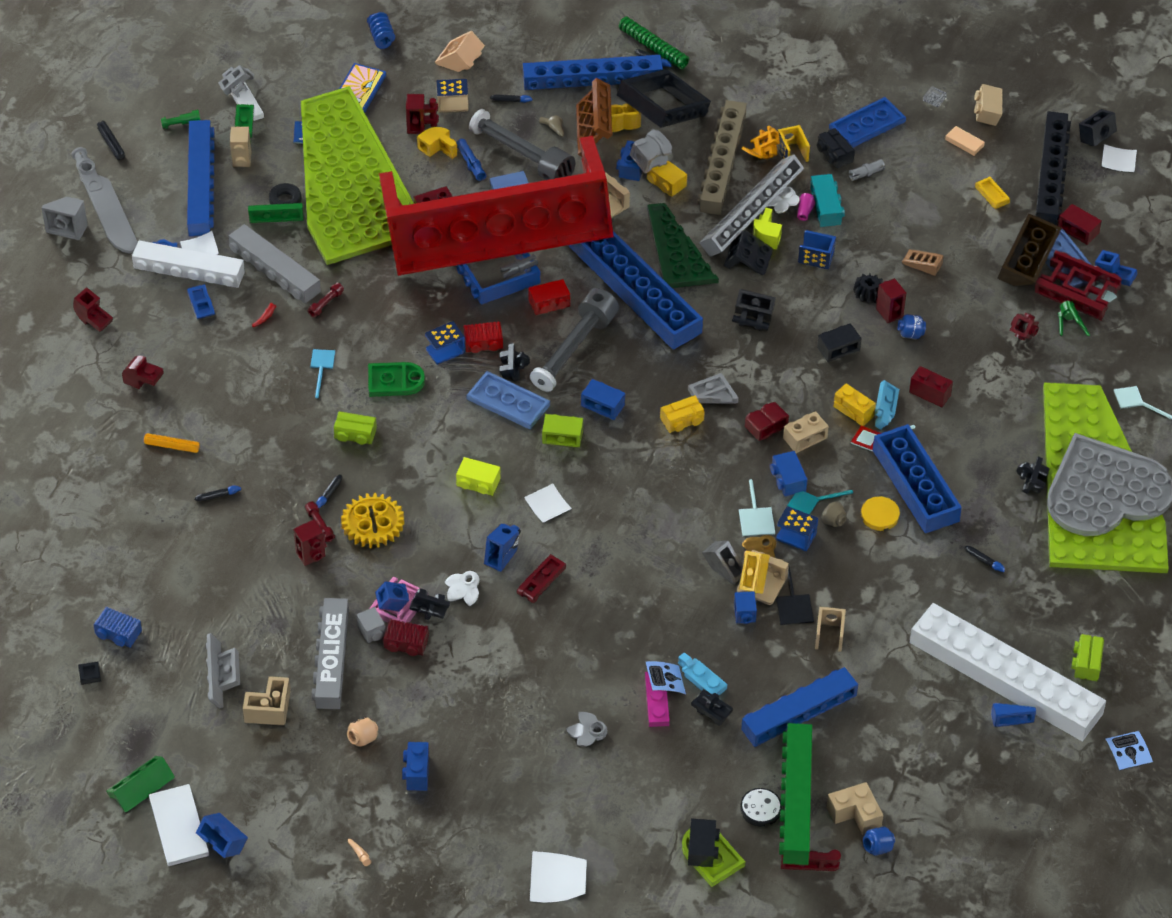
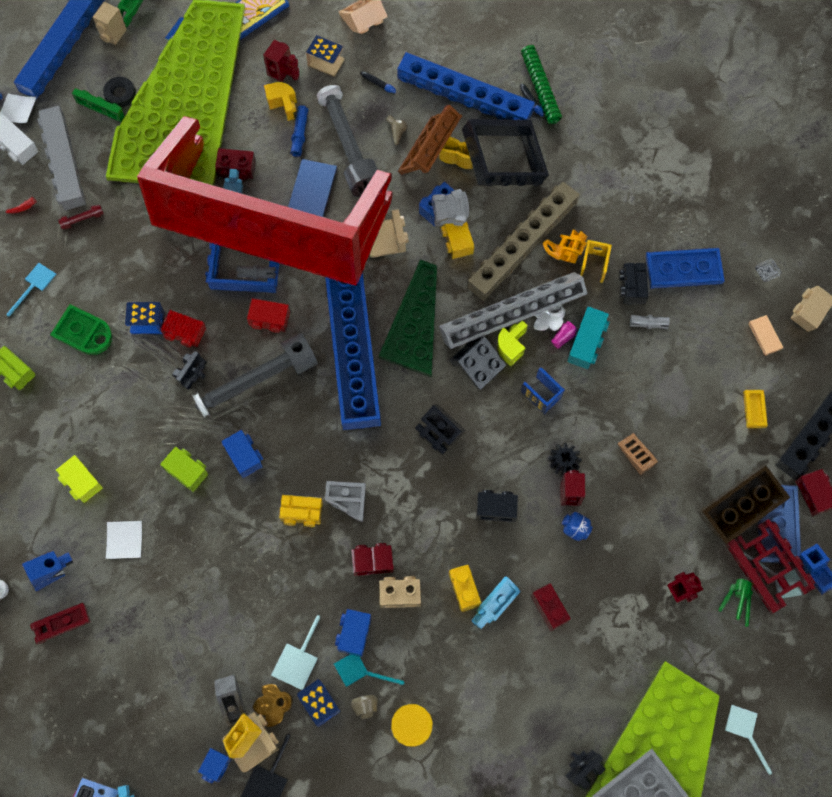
camera: 30 degrees right, 20 degrees up
medium blue tile [466,371,550,430] -> none
piece [851,425,915,451] -> none
blue brick [873,424,962,534] -> none

